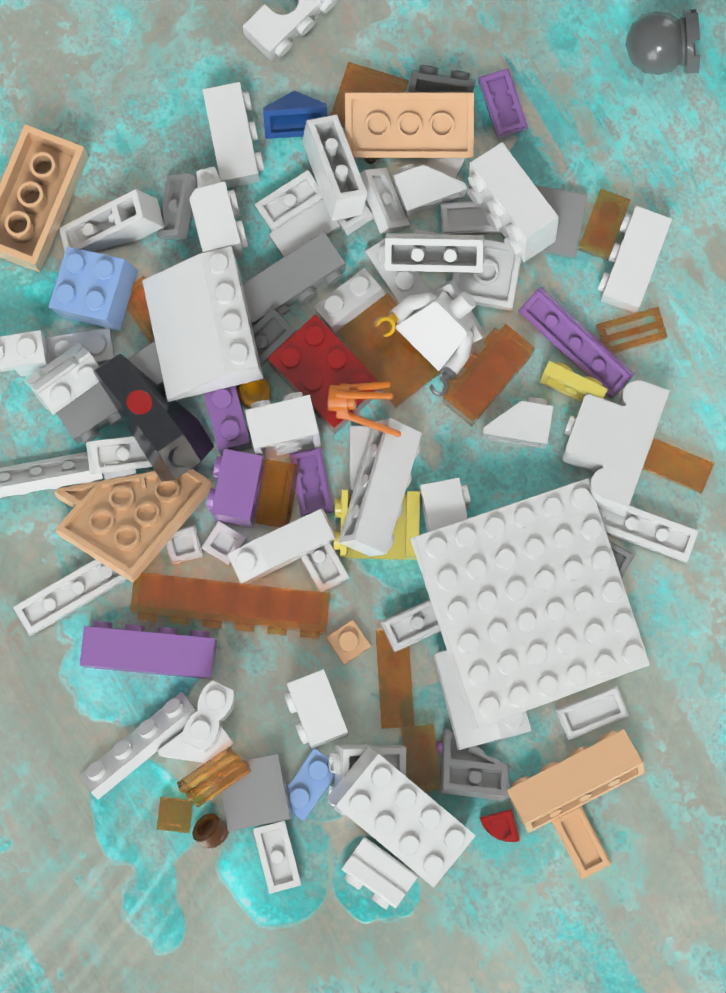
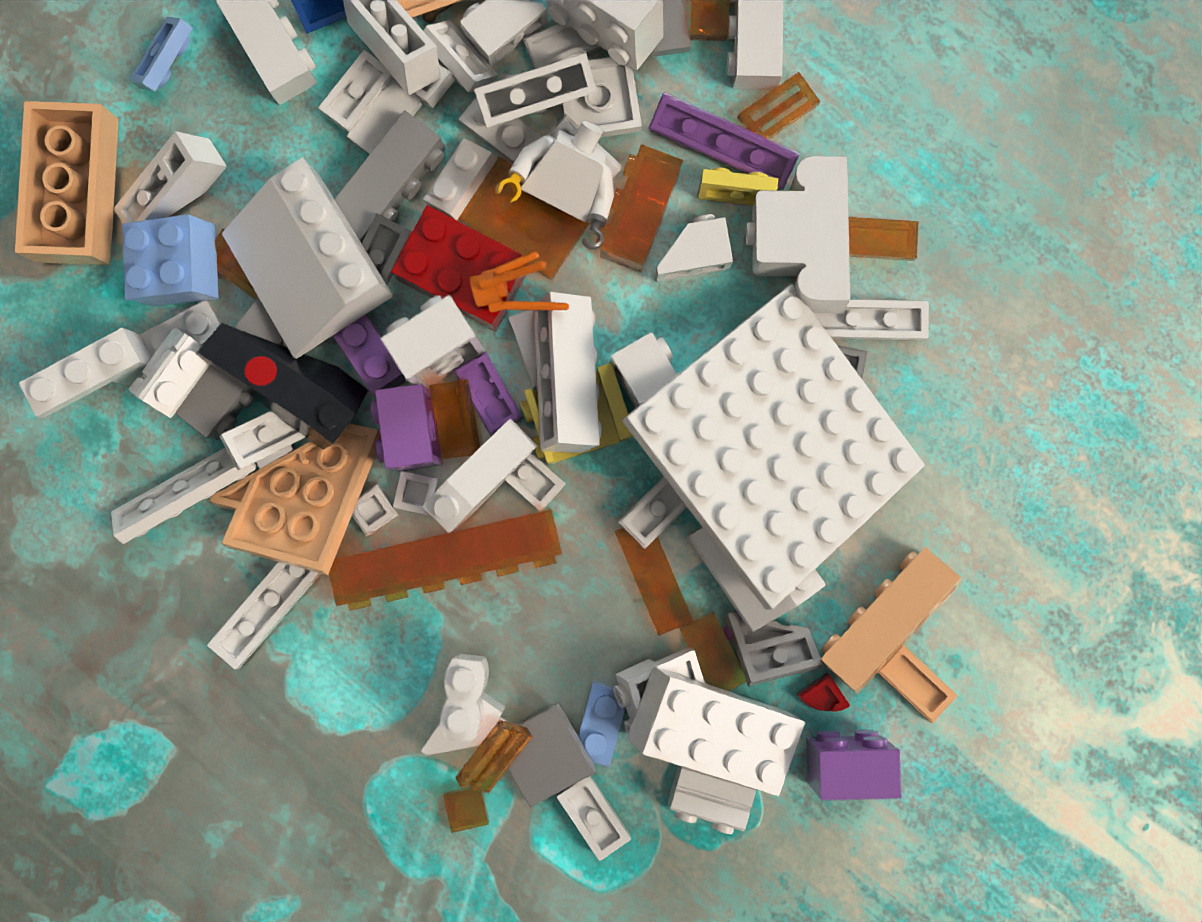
camera: 25 degrees left, 5 degrees up
medium lavender brick [80,621,217,680] -> none
white plate [80,692,197,800] -> none
light grey plate [157,173,197,240] -> none
white hinge [189,167,248,259] -> none
reddish brown tile [192,813,229,849] -> none
light orange tile [238,378,271,409] -> none
white brick [283,669,349,749] -> none
light nougat plate [326,620,371,666] -> none
white tile [555,686,629,741] -> none
none -> light blue plate [129,17,193,92]
none -> medium lavender brick [806,730,902,800]

